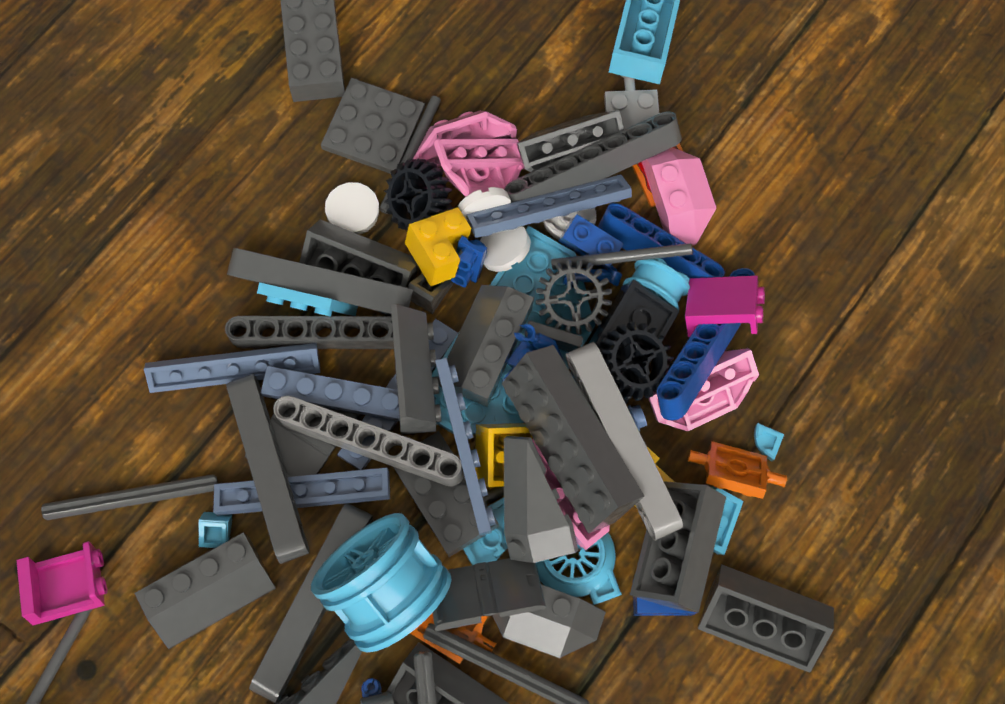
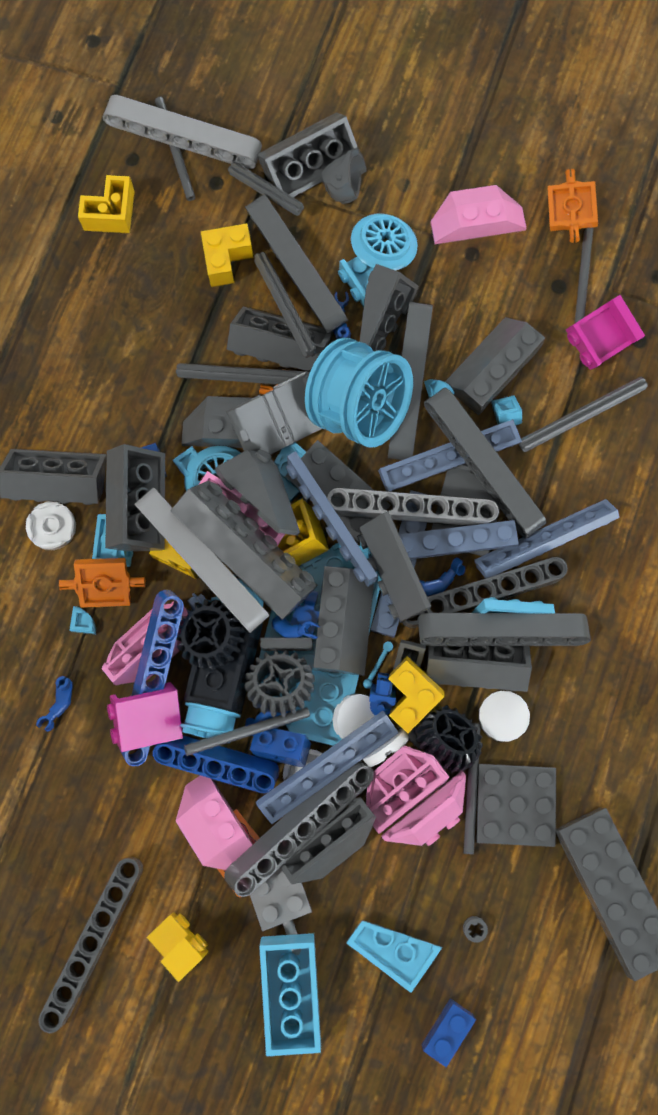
camera: 170 degrees right, 5 degrees up
none -> white tile [26,501,76,550]
none -> blue arm [36,676,72,732]
none -> dark grey beam [38,857,143,1033]
none -> yellow brick [147,912,209,982]
none -> medium azure wing [346,920,442,993]
none -> medium azure hinge [363,642,393,689]
none -> blue arm [419,557,465,597]
none -> medium azure tile [424,379,455,398]
none -> dark grey bush [463,916,488,942]

